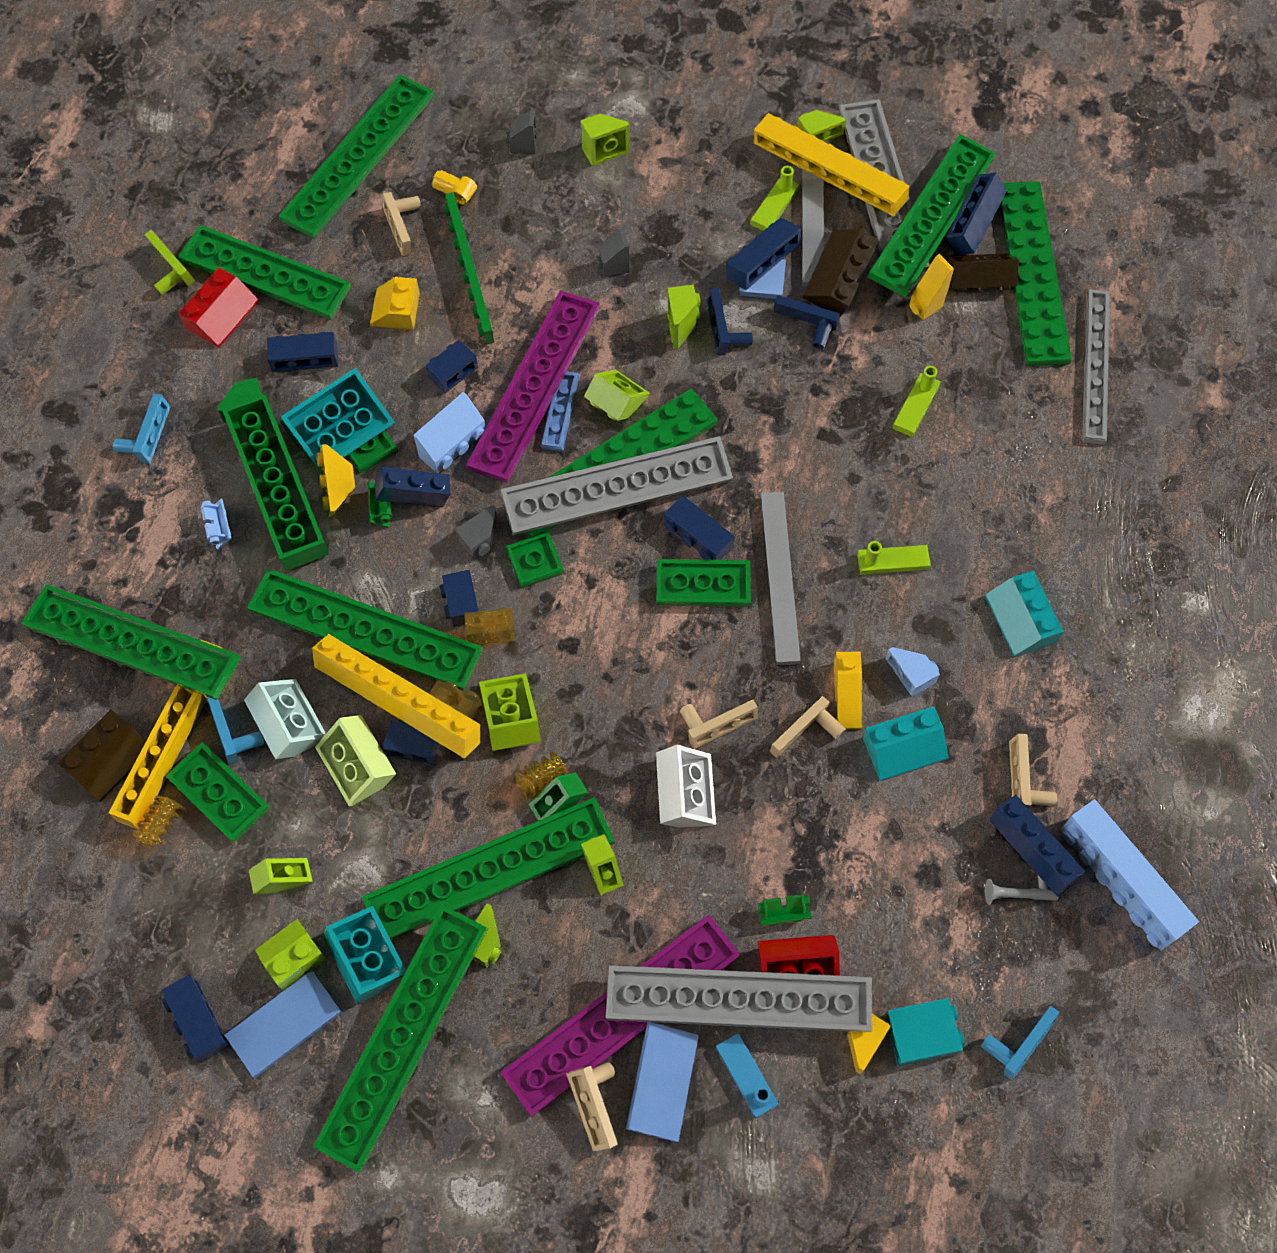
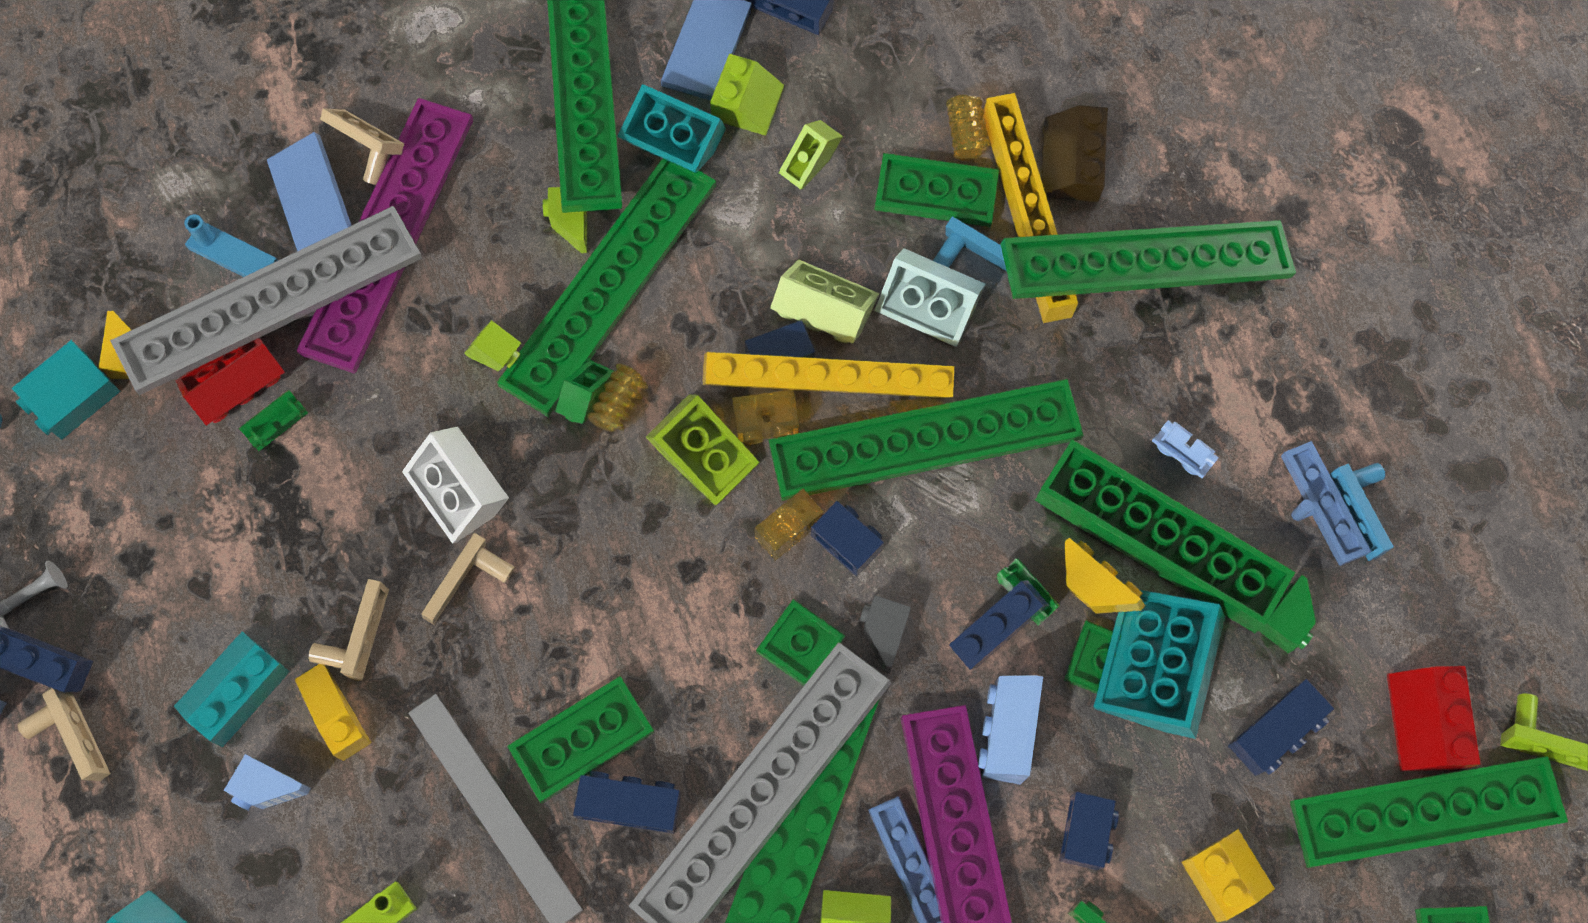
camera: 145 degrees right, 5 degrees up
none -> medium blue plate [1281,441,1371,566]

